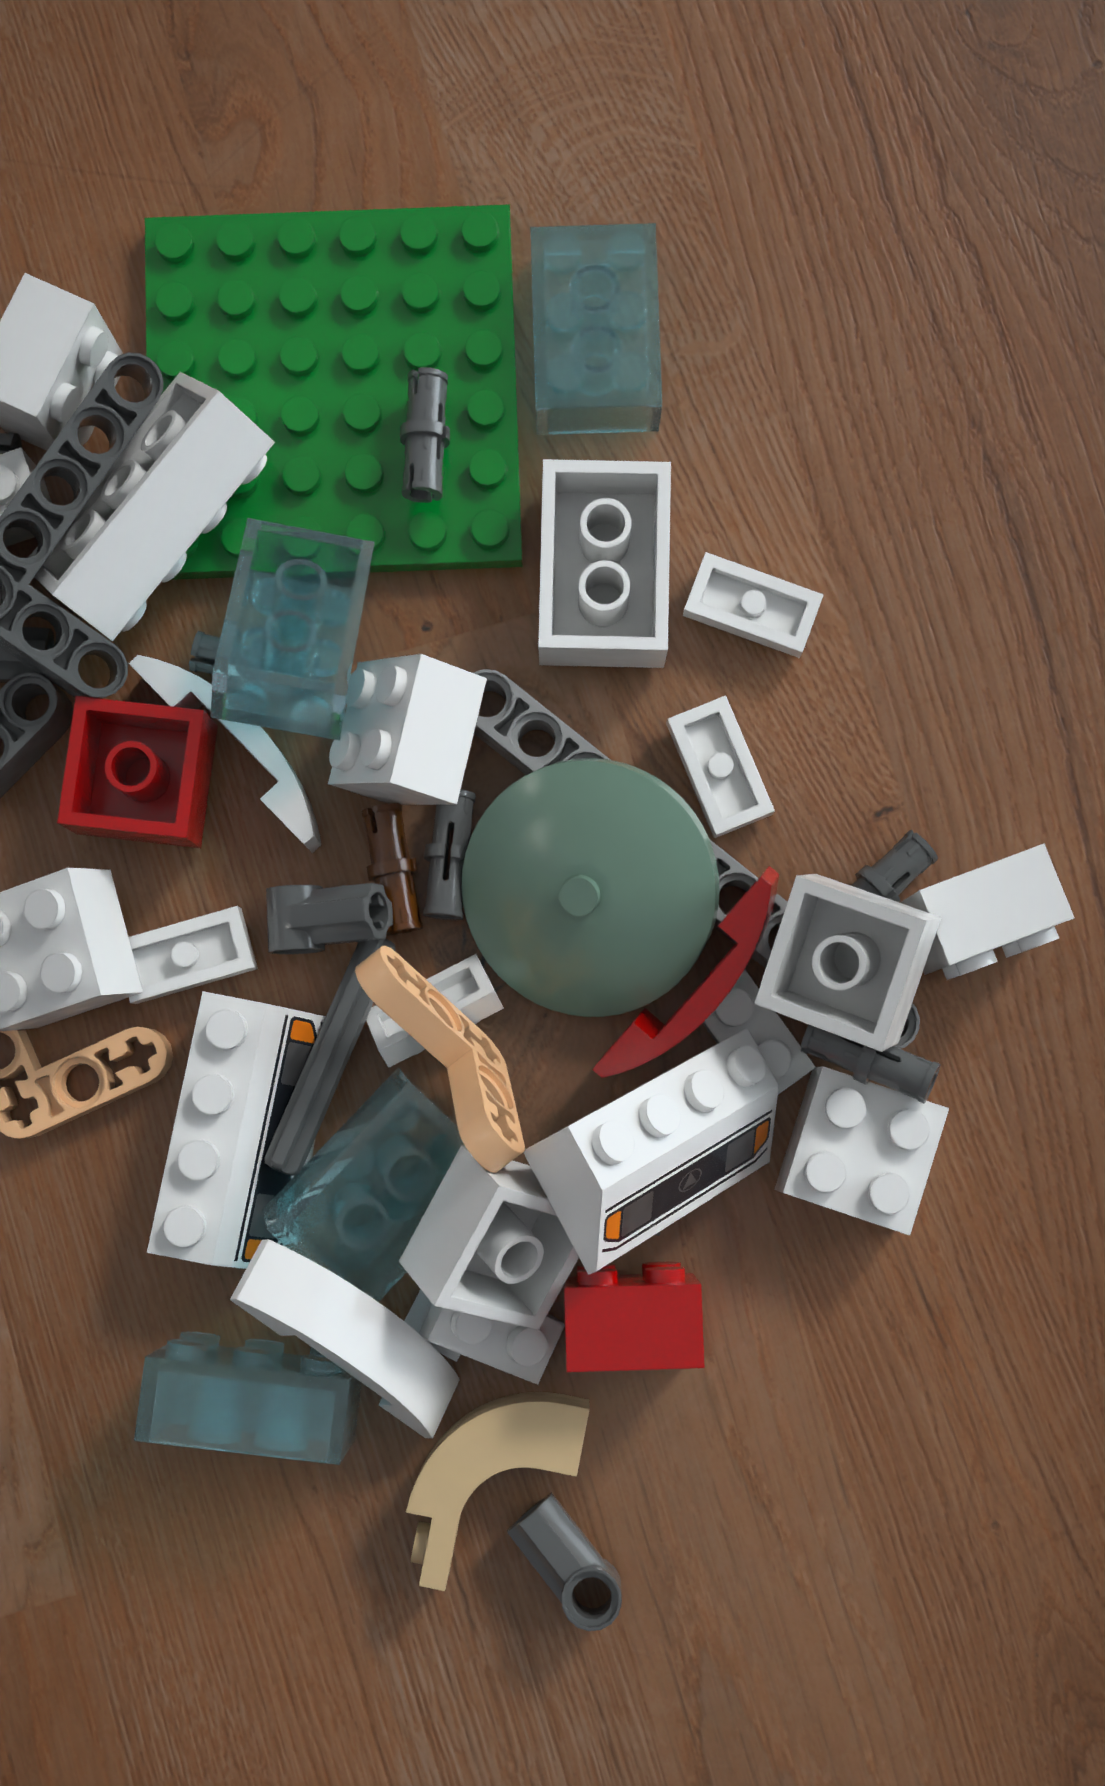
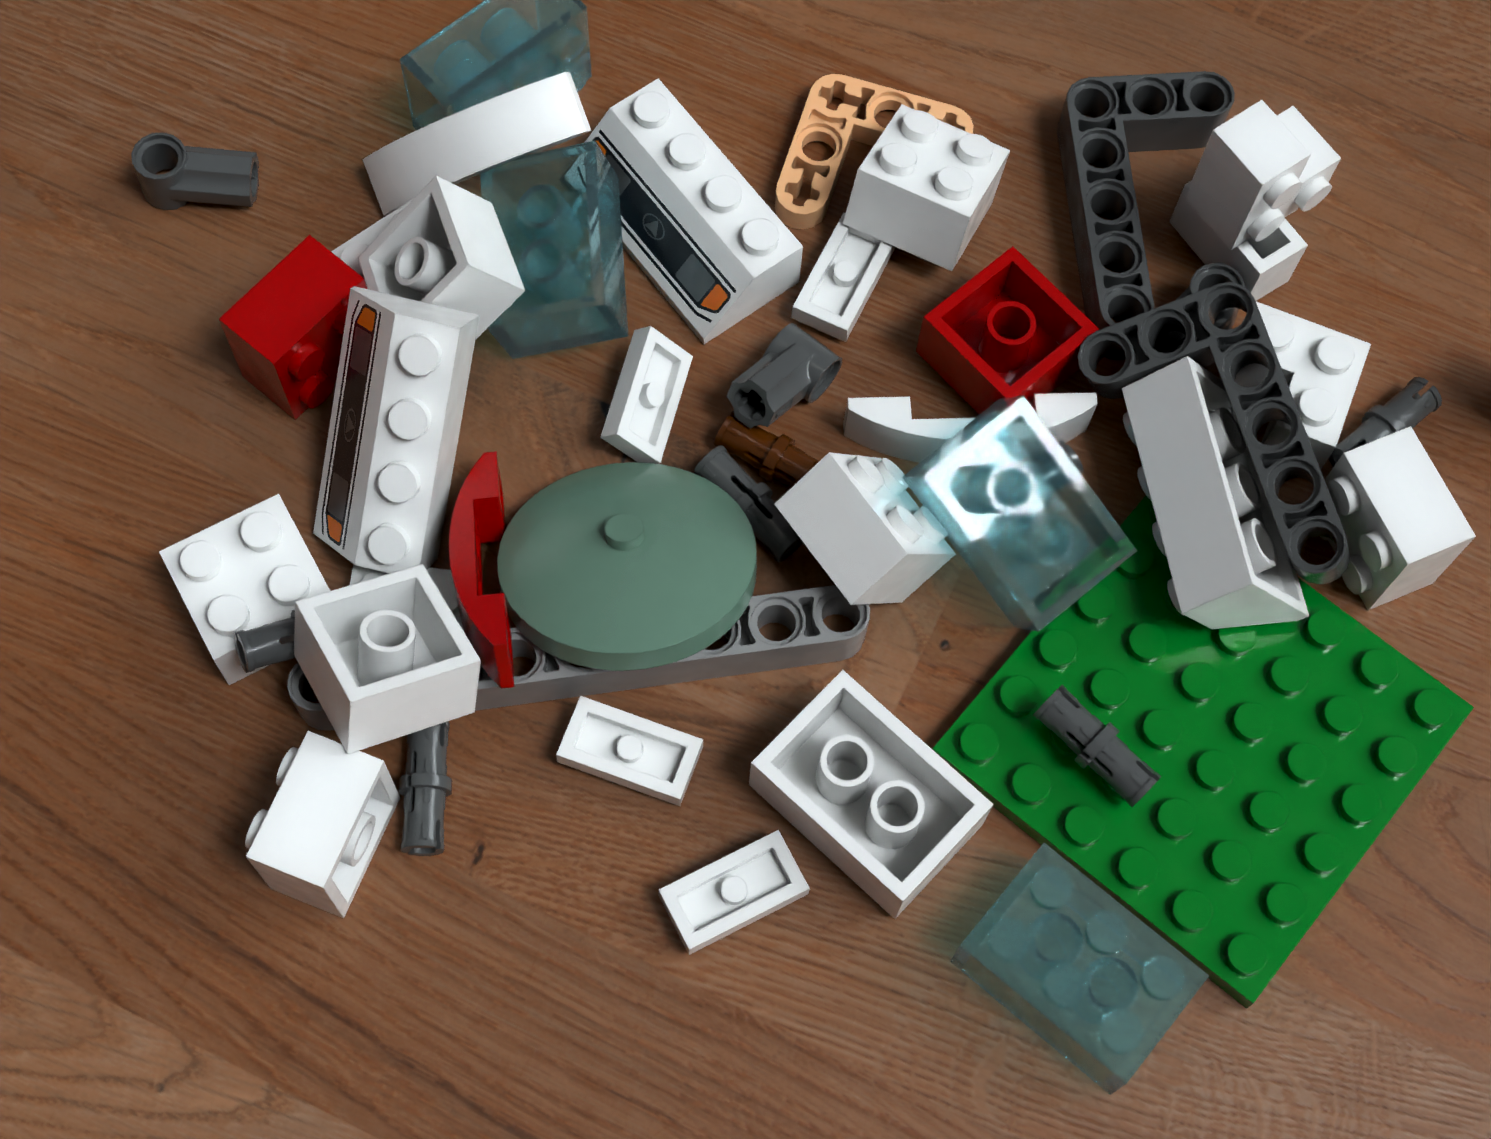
camera: 125 degrees right, 15 degrees down
dark grey axle [265,939,396,1176] -> none
light nougat beam [355,945,525,1173] -> none
tan arch [406,1392,590,1591] -> none

